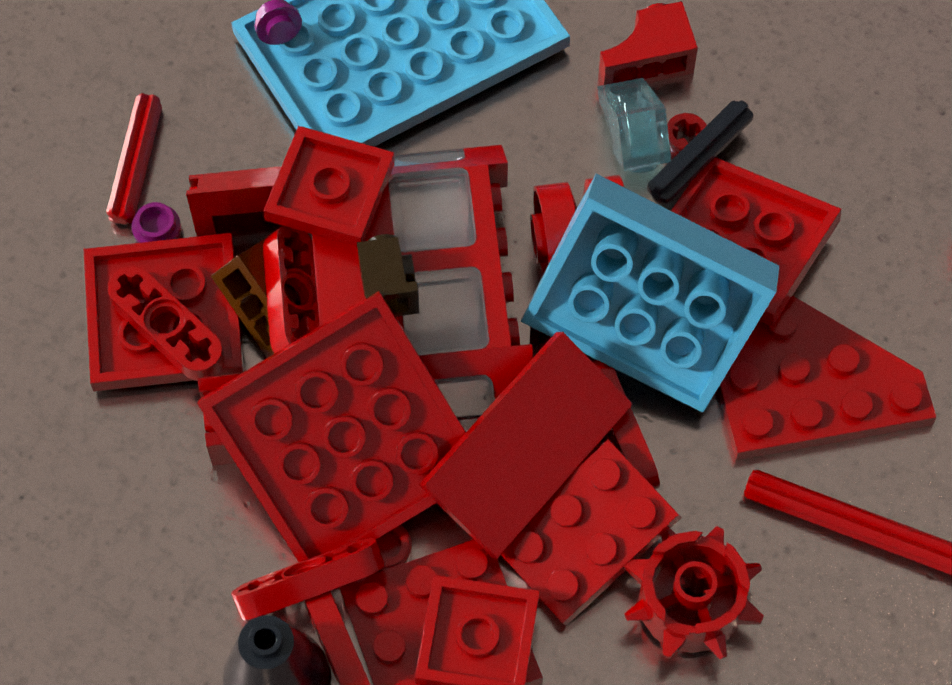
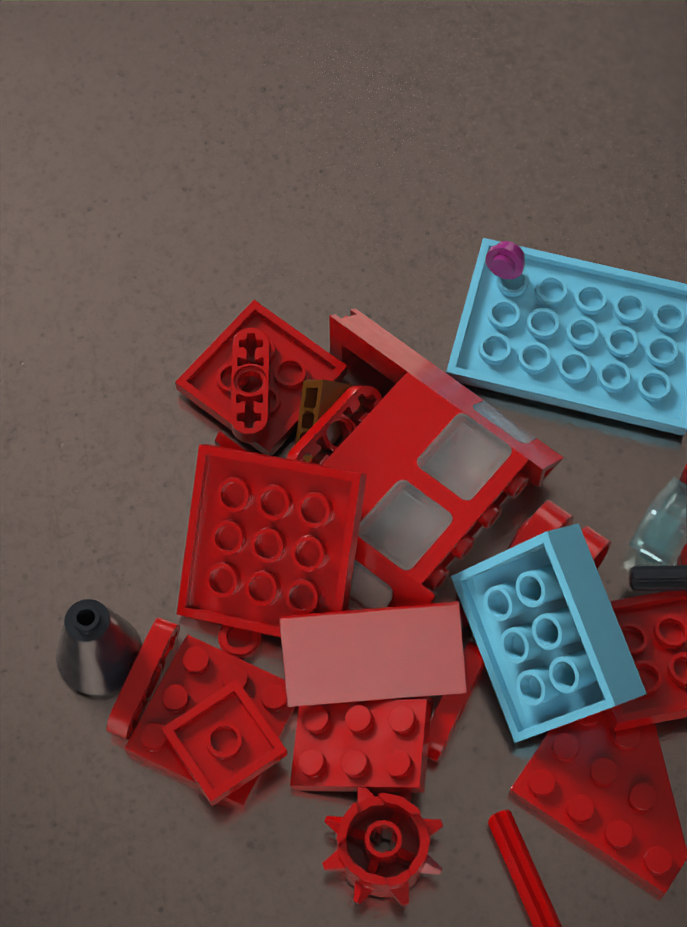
camera: 45 degrees right, 0 degrees up
red axle [106,93,162,225] -> none
magenta plate [132,202,181,243] -> none
red beam [231,538,385,620] -> none
red plate [263,126,395,246] -> none
dark brown brick [357,234,420,317] -> none

